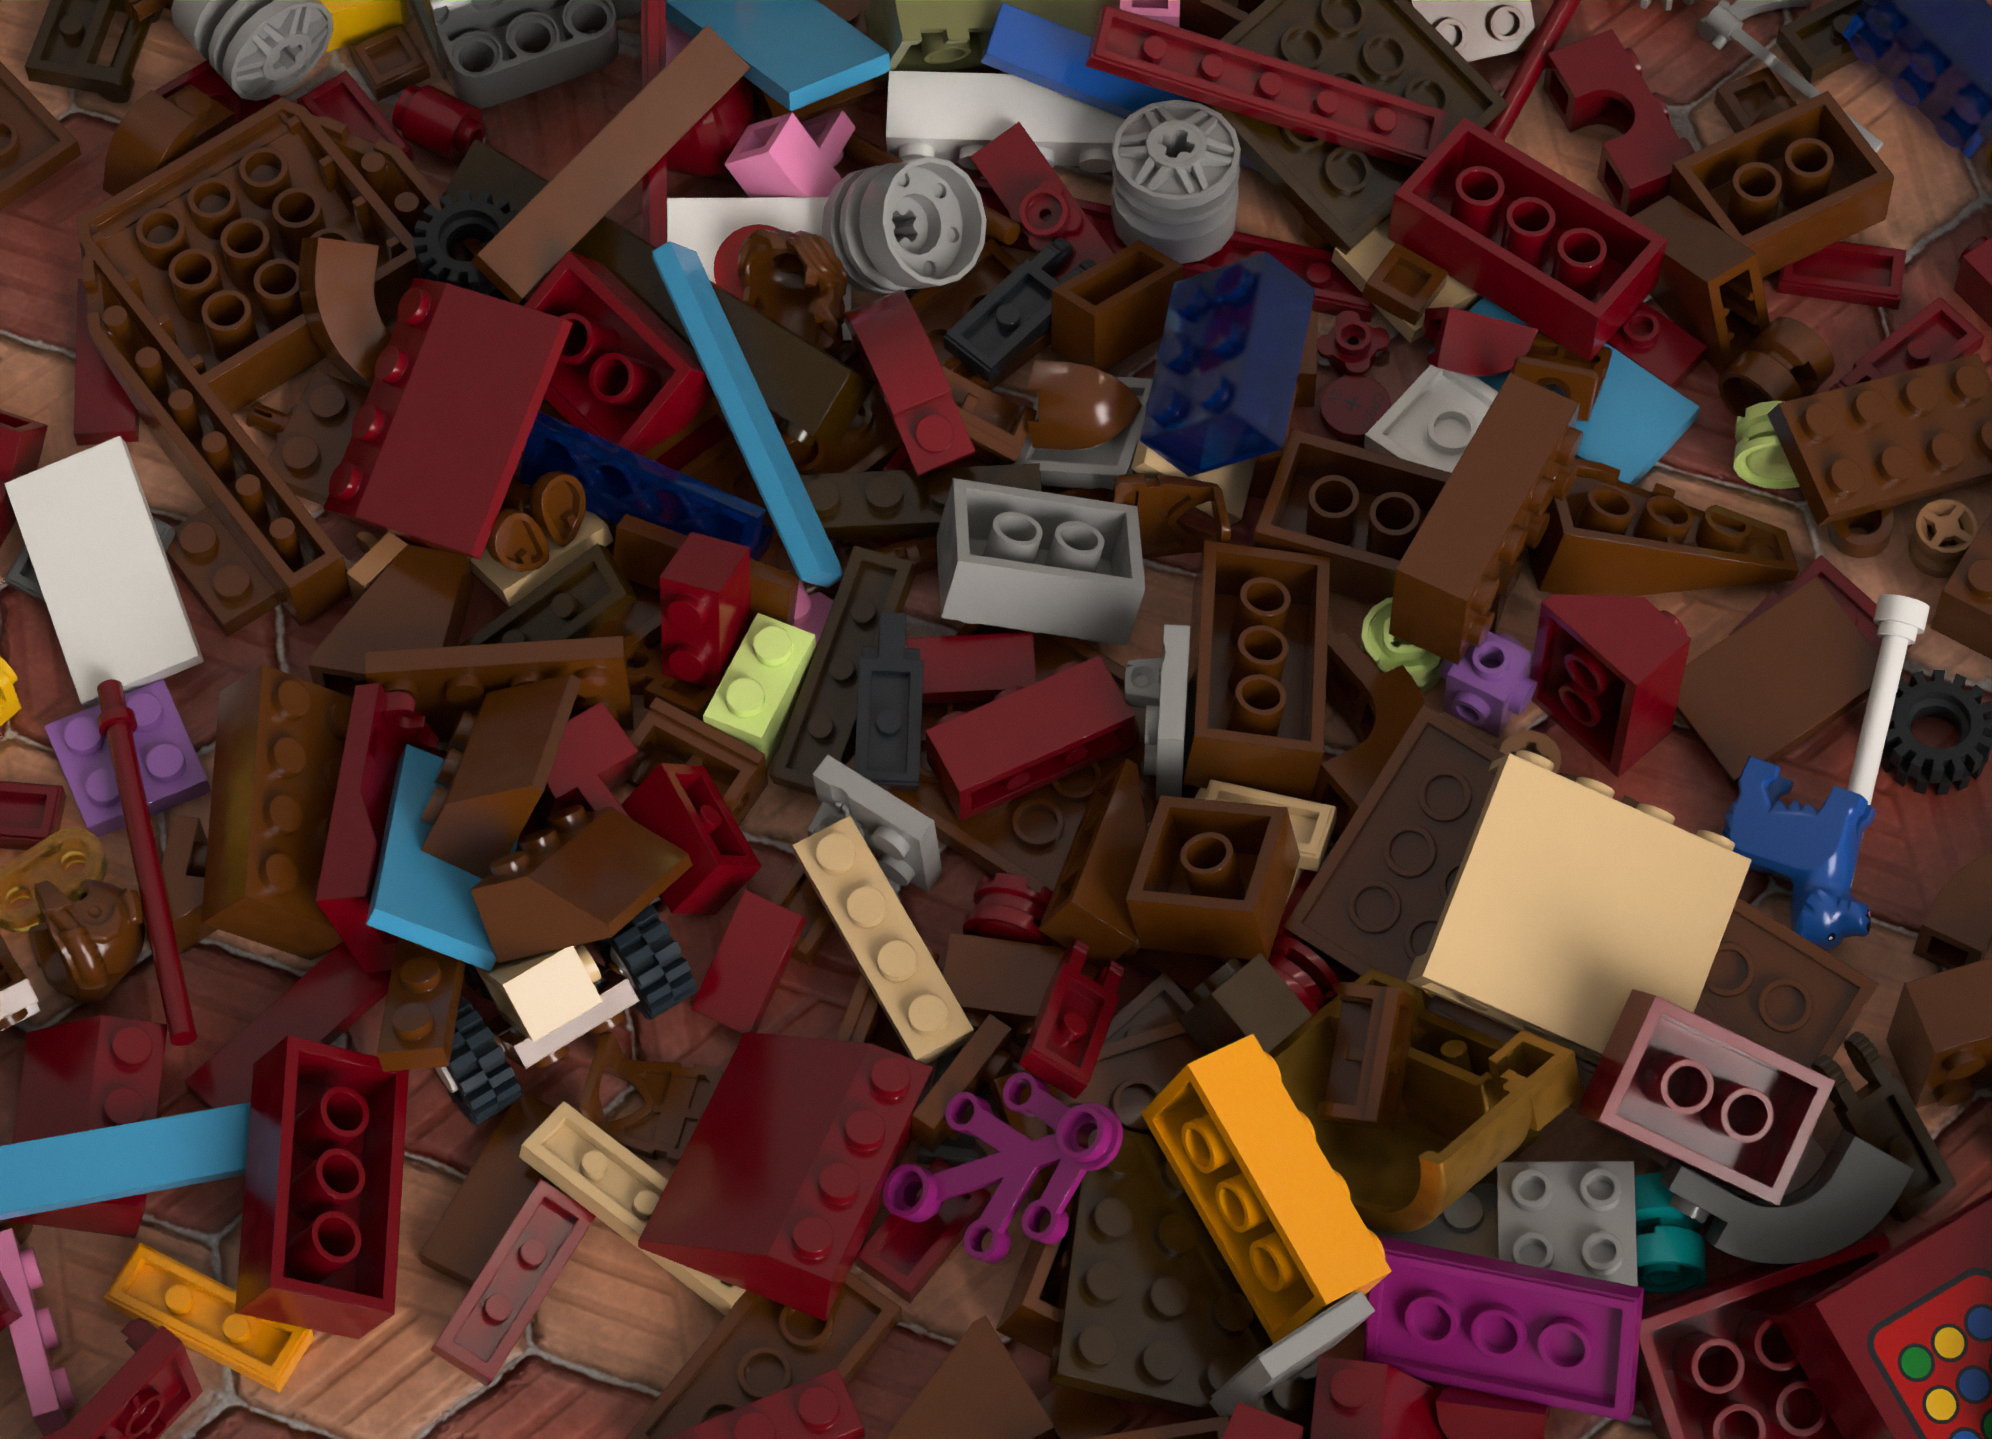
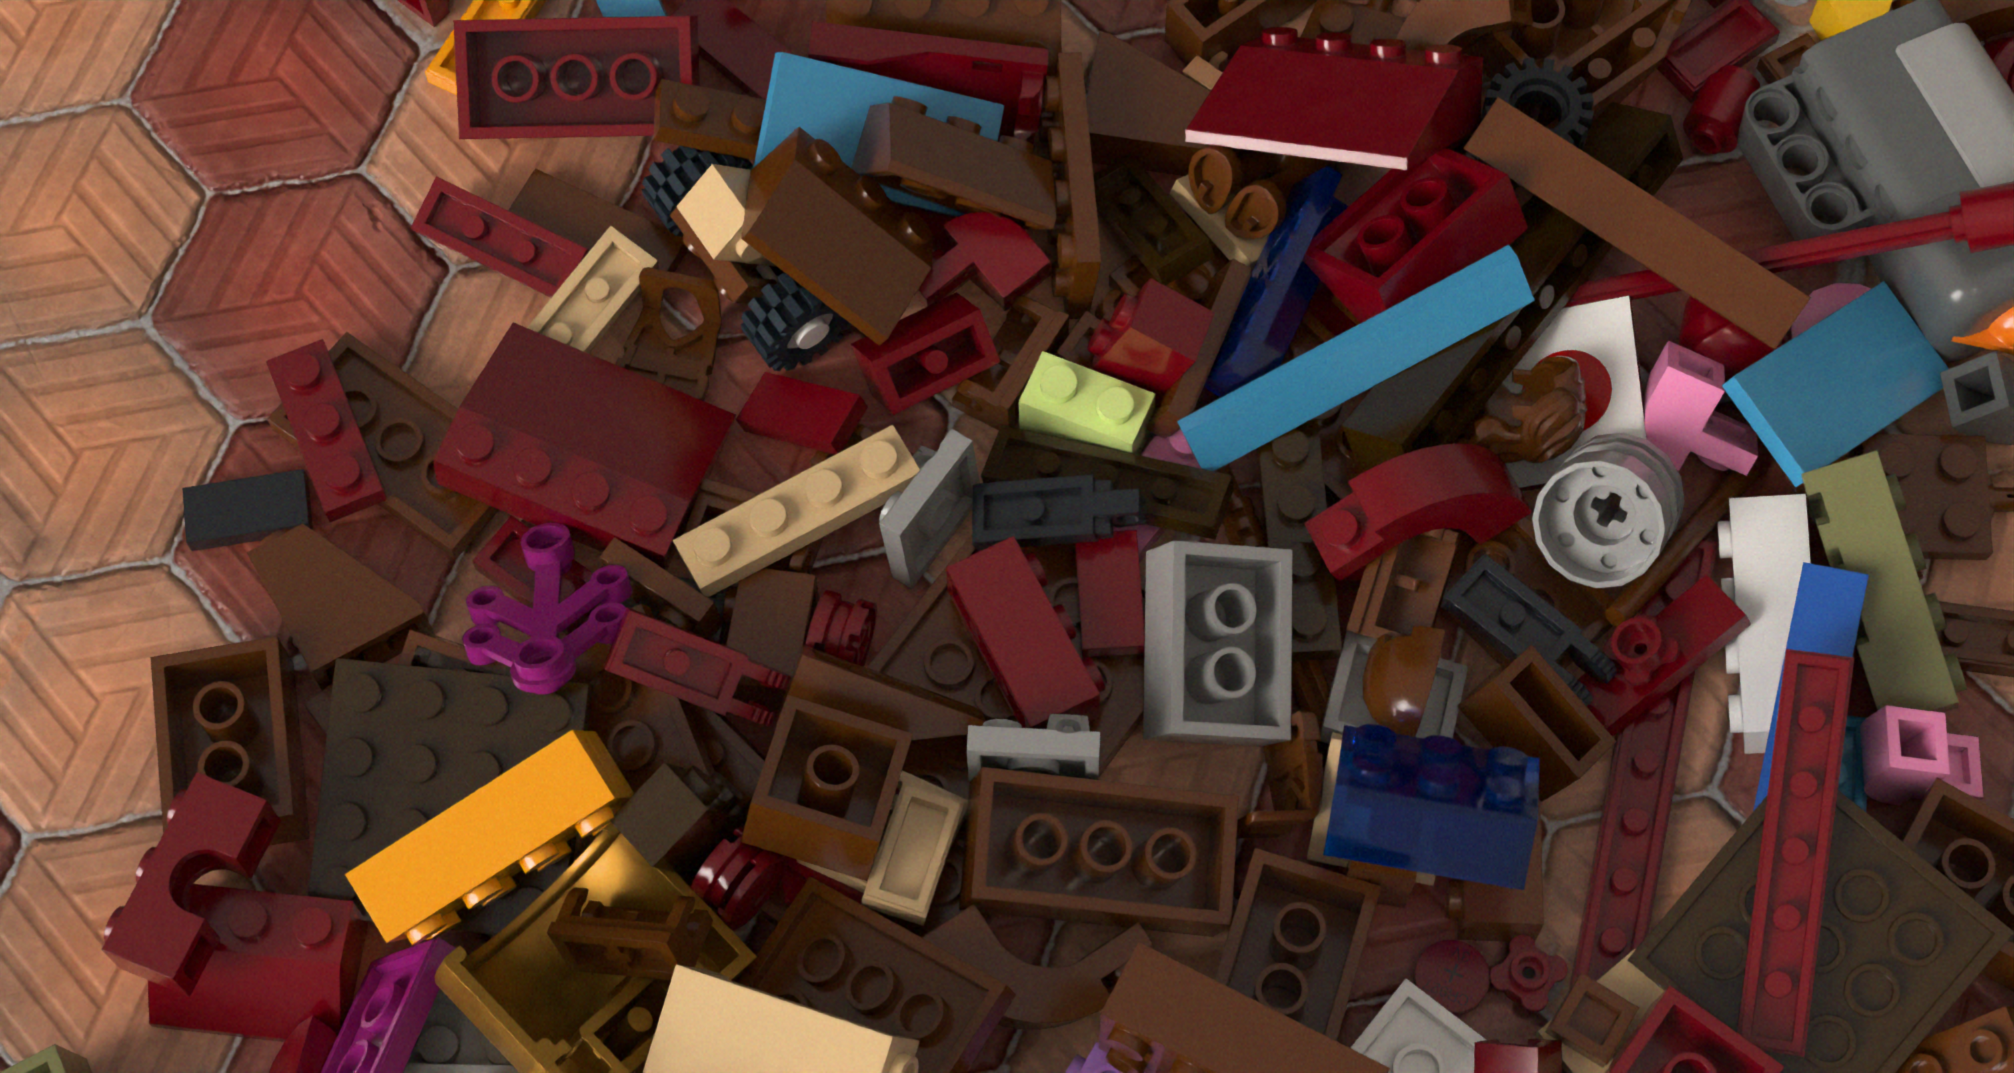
camera: 90 degrees right, 5 degrees up
light grey wheel [1111,100,1241,264] -> none
light grey tile [1209,1291,1375,1418] -> none

